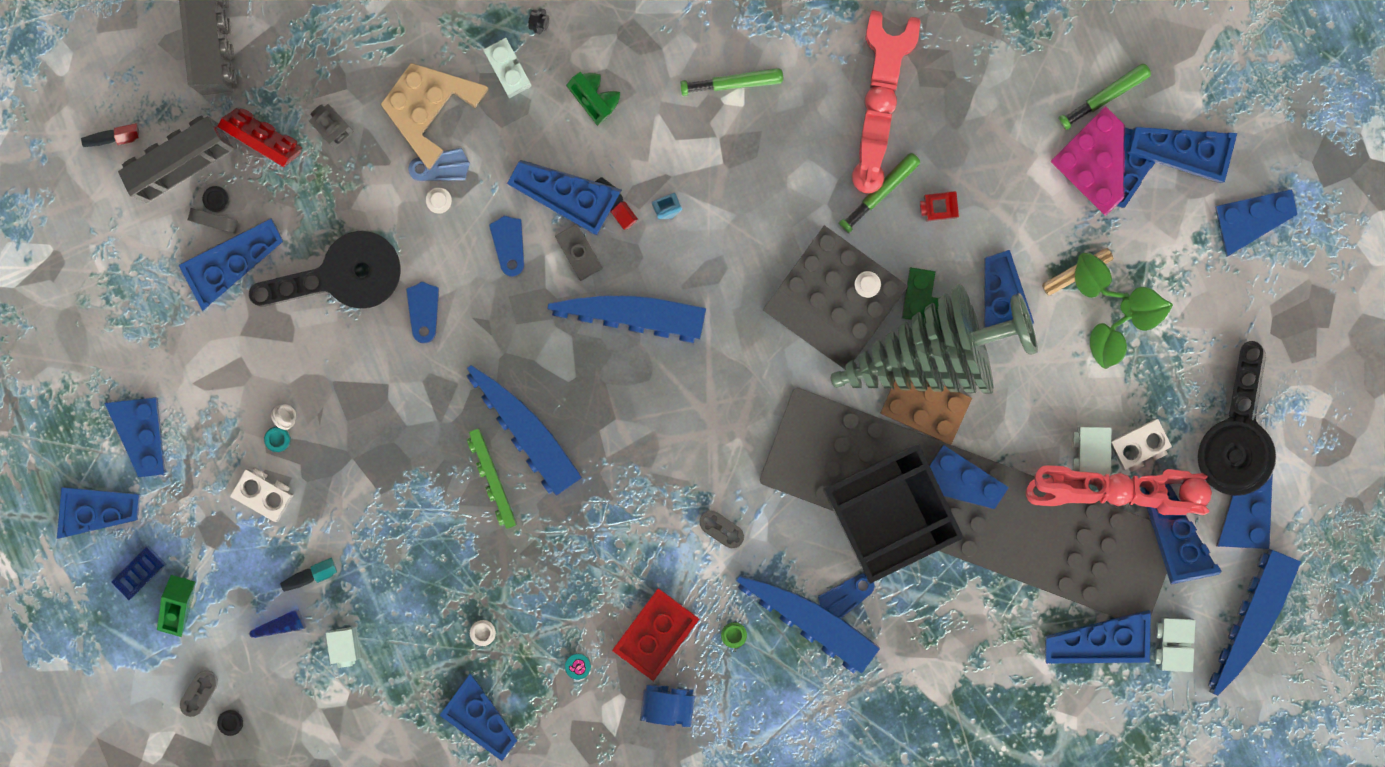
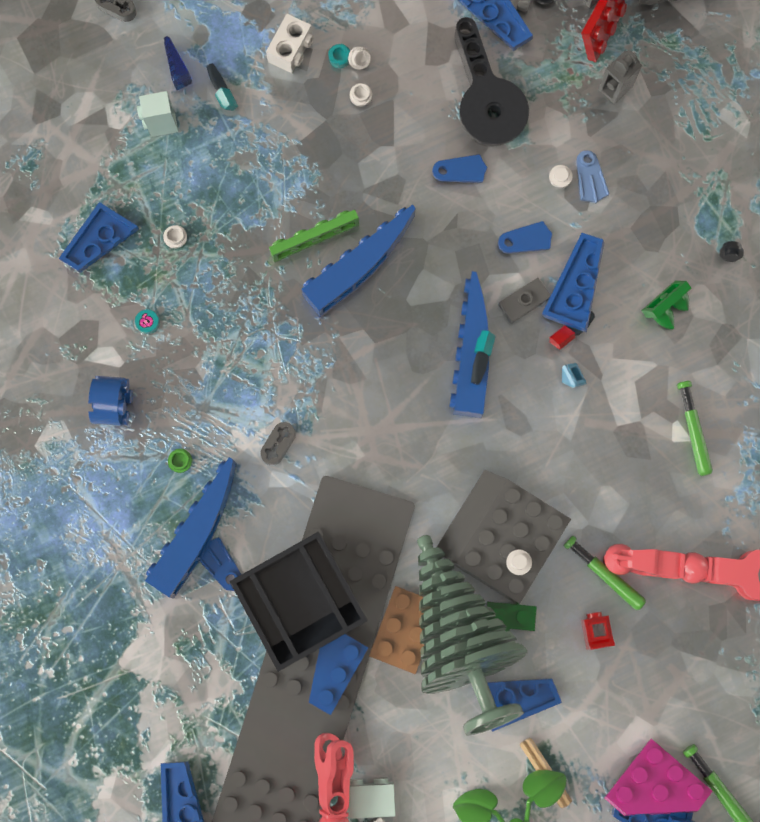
camera: 90 degrees right, 10 degrees down
black plate [217,710,244,736] -> none
tan wing [381,63,489,170] -> none
light aqua piece [484,38,532,98] -> none
red plate [612,588,700,682] -> none
none -> white plate [350,83,372,106]
none -> piece [471,330,496,385]

